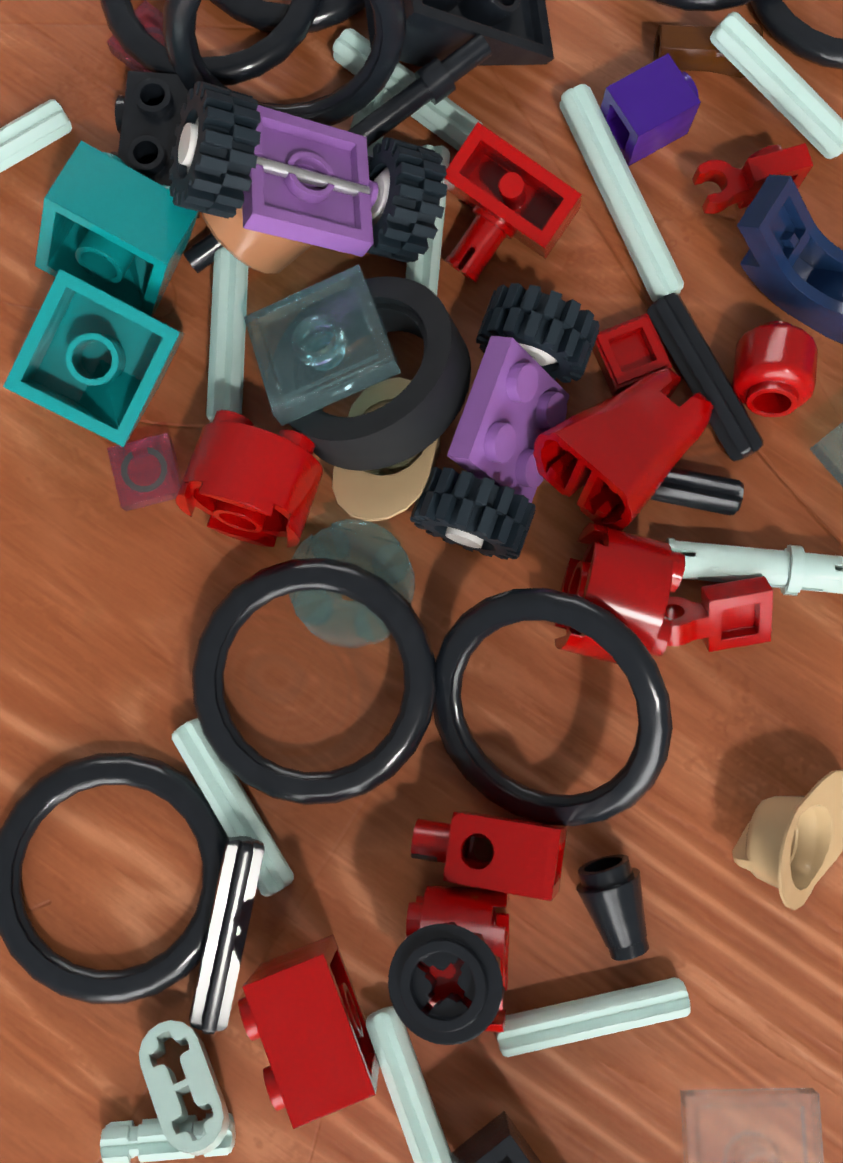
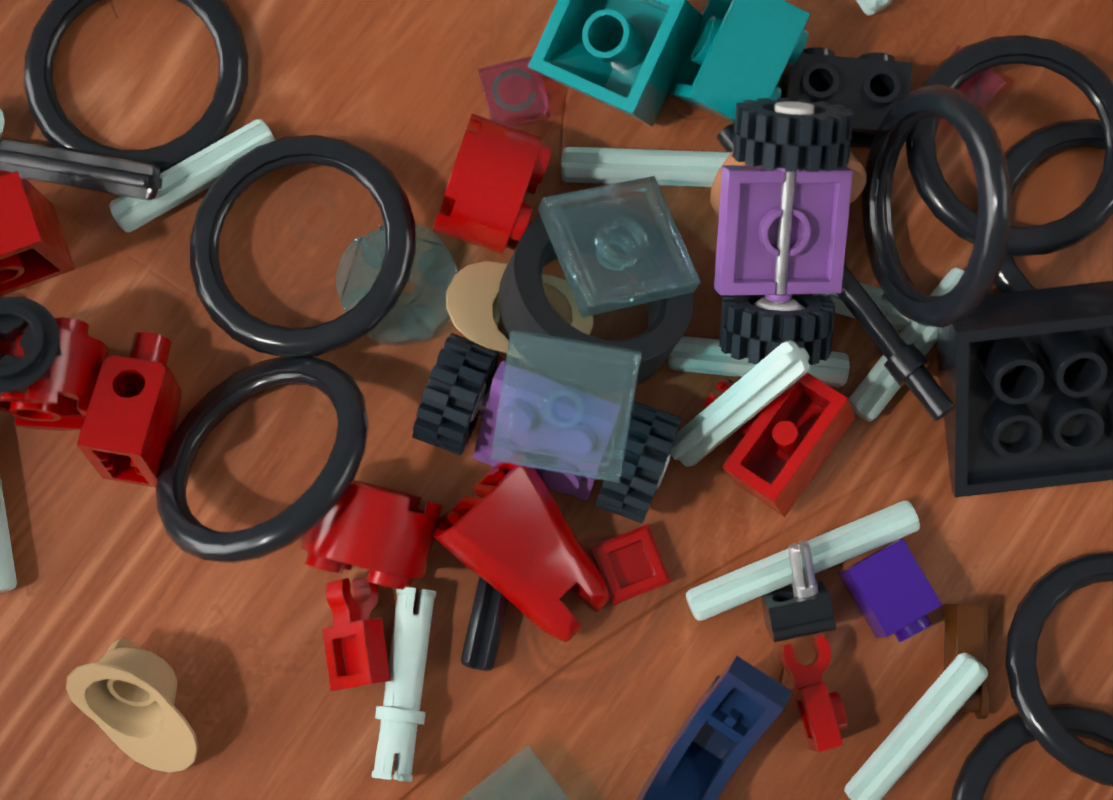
camera: 90 degrees right, 0 degrees up
black cone [576,854,649,961] -> none
black axle [647,293,763,462] -> none
red head [732,321,818,417] -> none
none -> clear light blue plate [490,329,642,483]
none -> light aqua axle [670,341,810,467]
none -> black piece [761,541,836,642]

